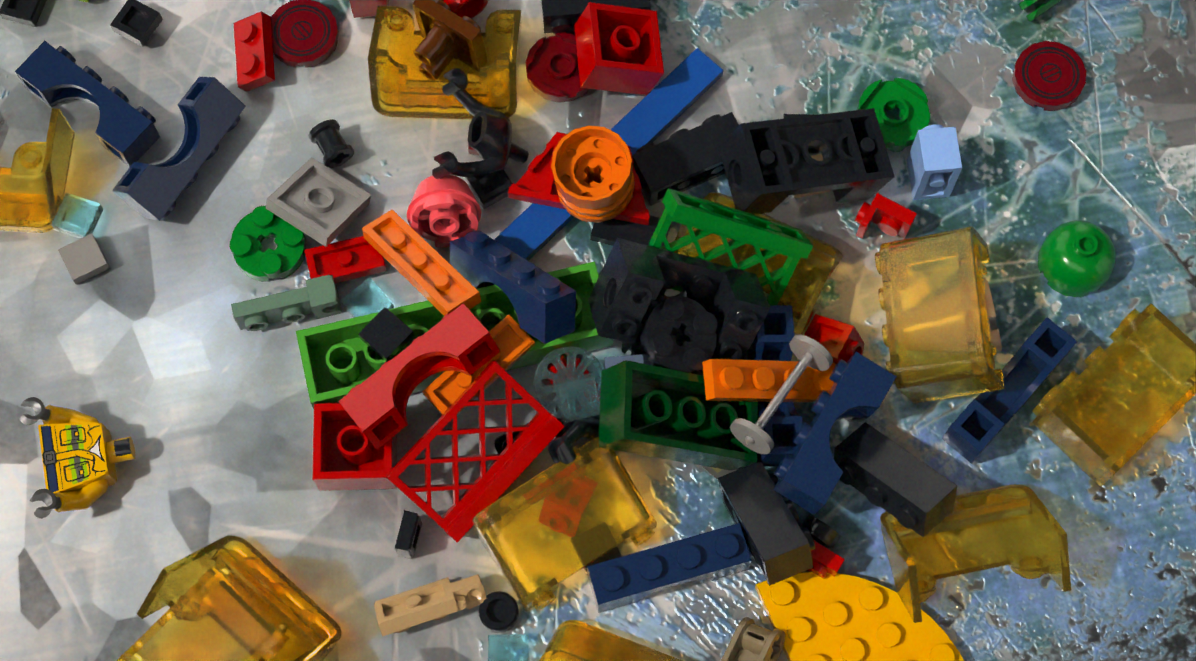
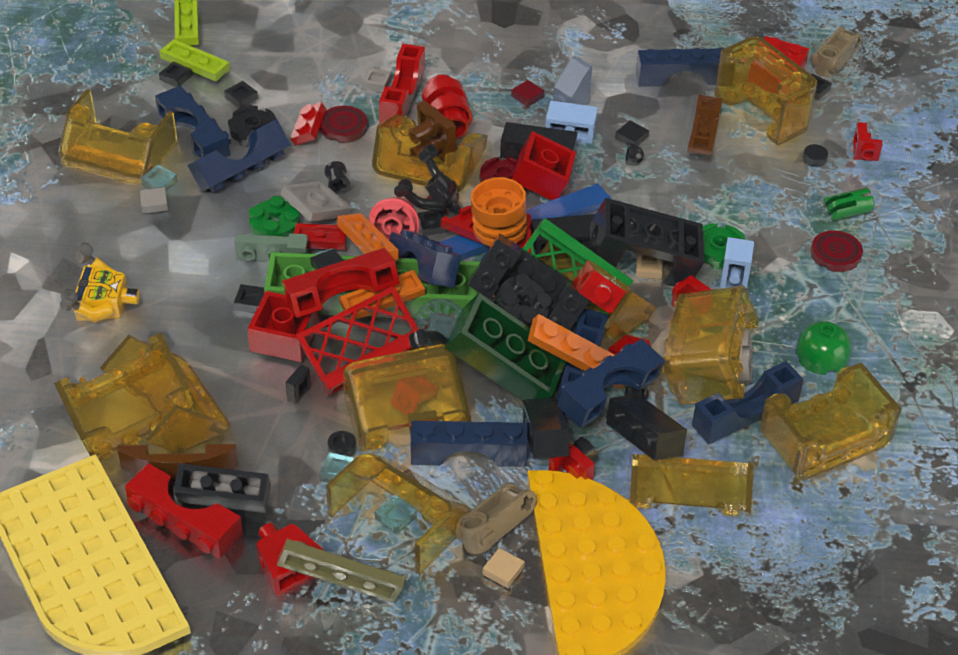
camera: 15 degrees right, 25 degrees down
tan hinge [374,574,487,637] -> none
light grey axle [730,335,833,454] -> none
none -> black plate [228,106,276,147]
none -> black tile [234,284,264,313]
none -> red torso [573,259,631,314]

